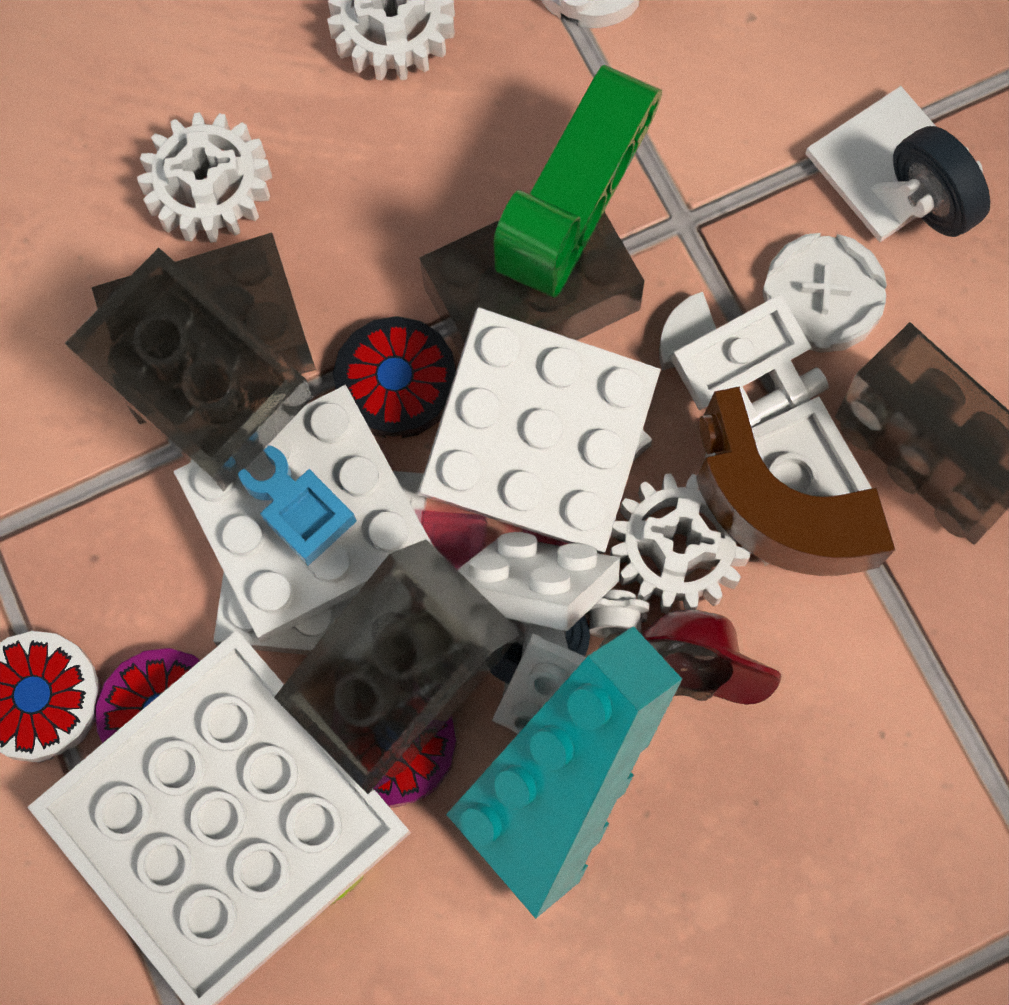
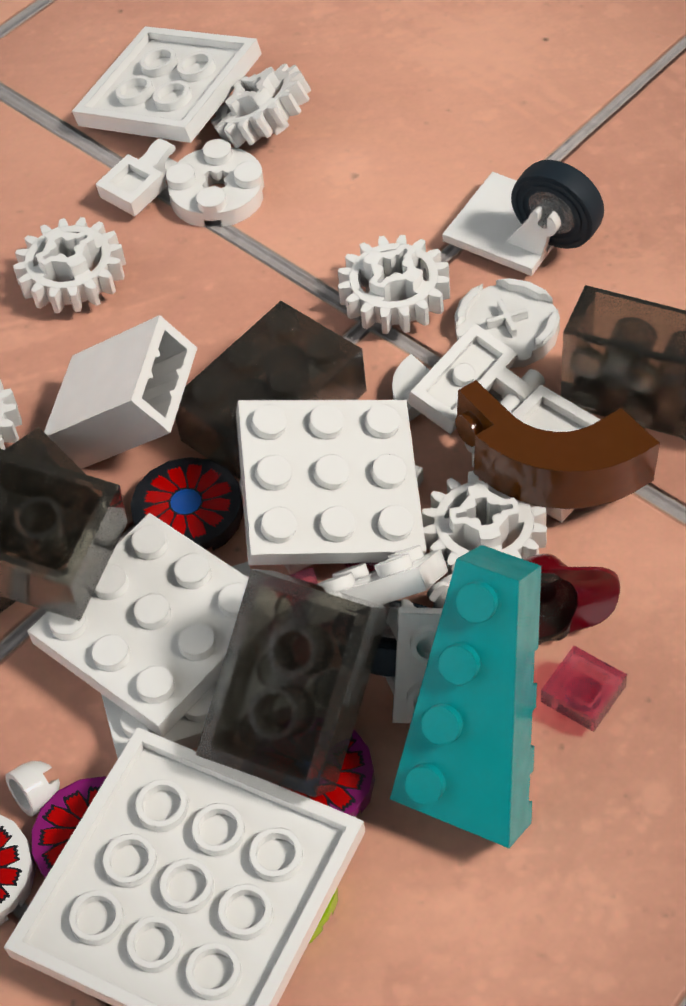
camera: 20 degrees left, 20 degrees down
dark azure plate [238,445,357,566] -> none
green beam [494,65,662,298] -> none
none -> white hinge [6,761,60,817]
none -> white brick [41,315,197,469]
none -> white gear [338,235,450,334]
none -> clear pink plate [541,646,627,732]

